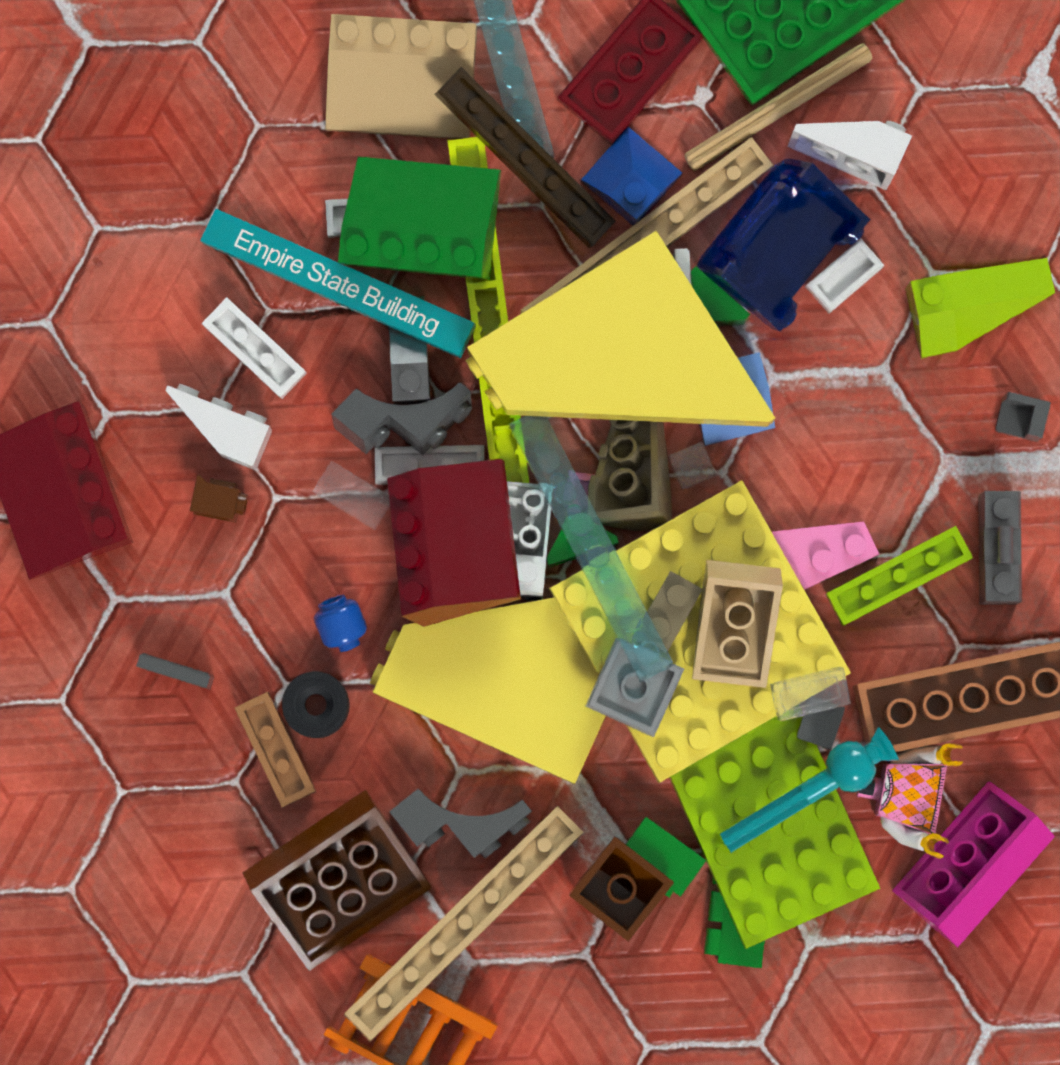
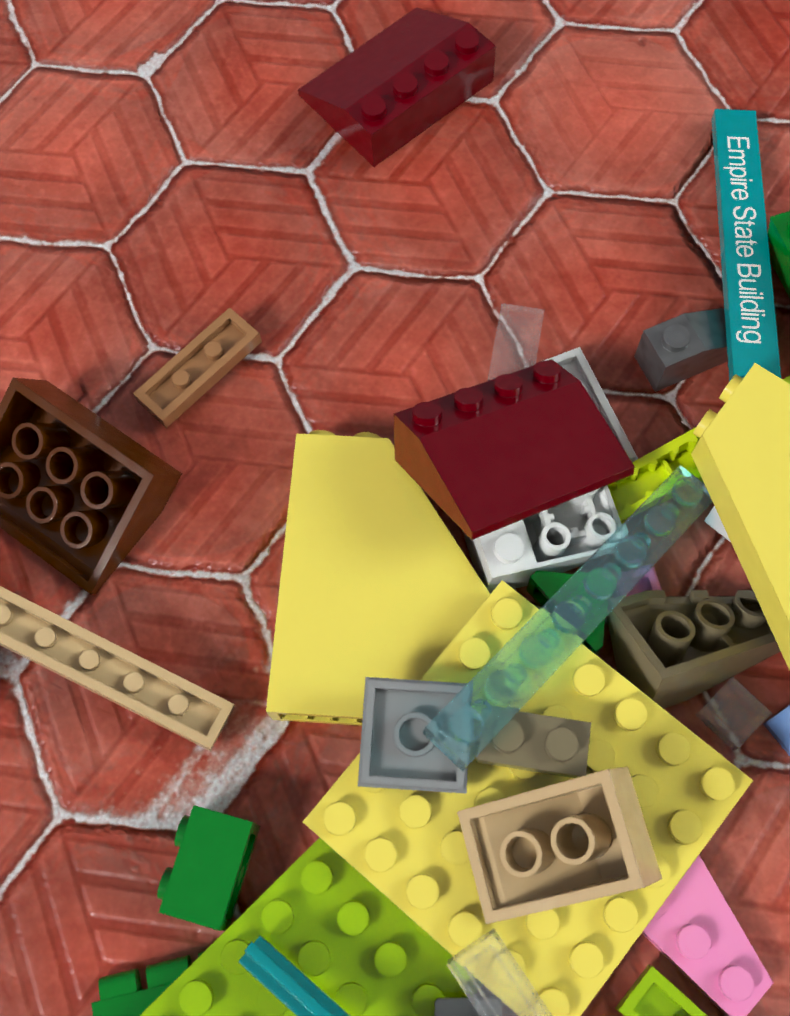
camera: 75 degrees right, 15 degrees down
dark grey tile [136,653,214,690] -> none
white slope [165,384,272,471] -> none
reddish brown window [190,475,248,523] -> none
white plate [202,297,307,399] -> none
black tyre [282,671,350,738] -> none
blue head [313,595,367,652] -> none
dark grey arch [331,382,472,455] -> none
dark grey arch [389,788,532,859] -> none
reddish brown slope [569,836,674,942] -> none

